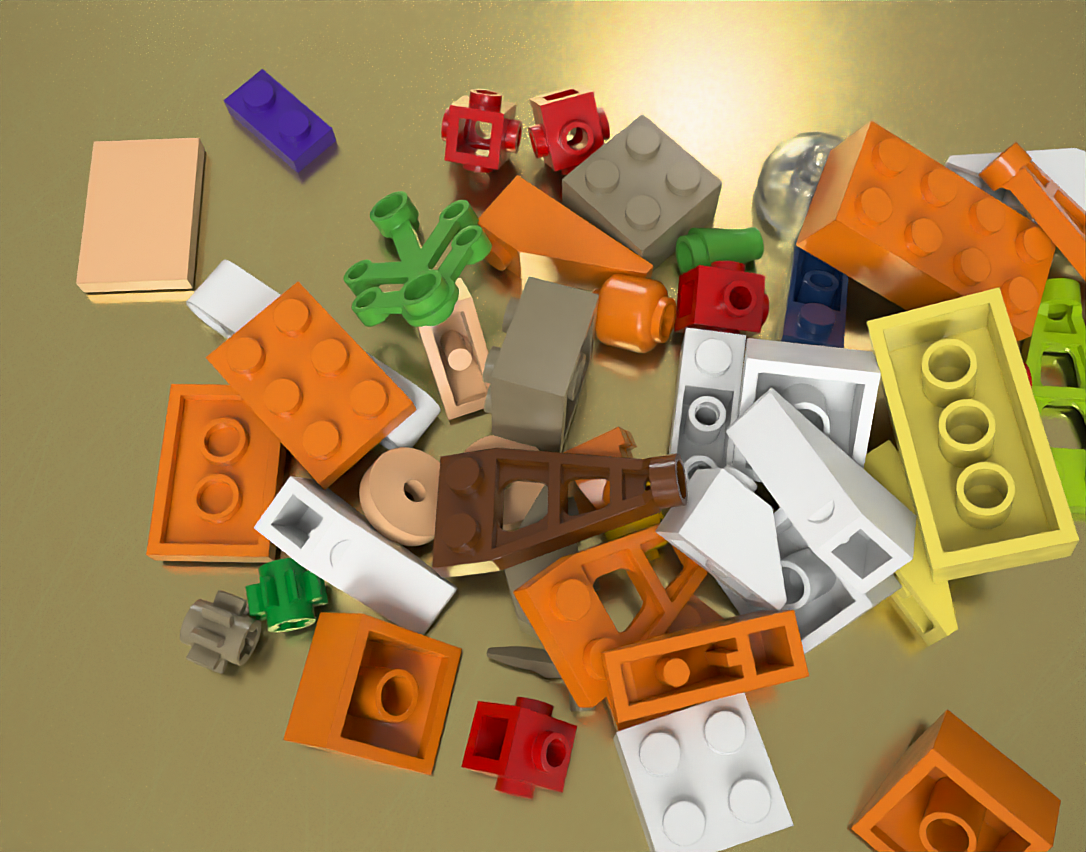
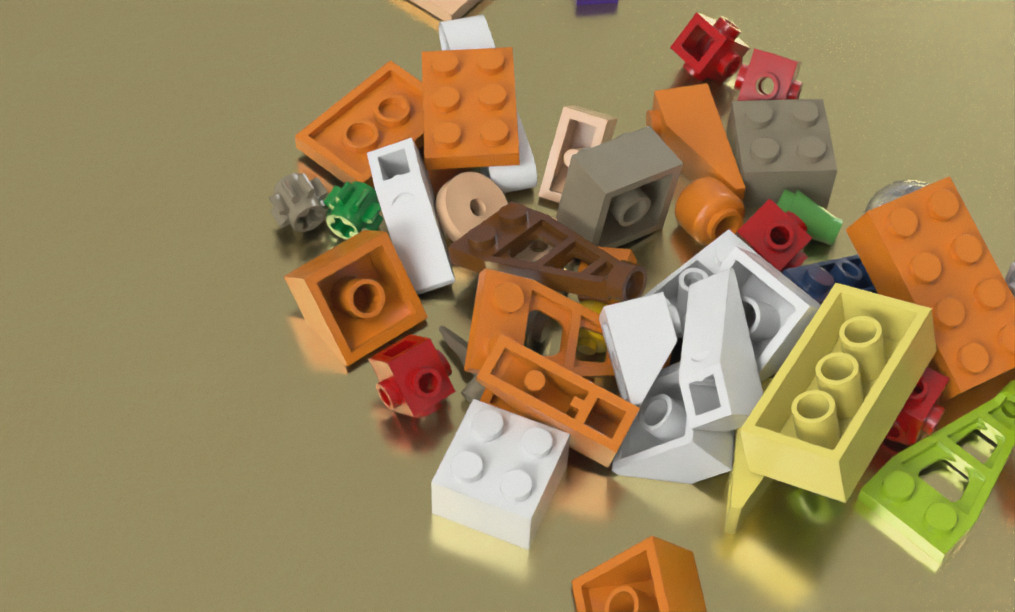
camera: 35 degrees right, 15 degrees down
bright green plant [343,191,492,327] -> none

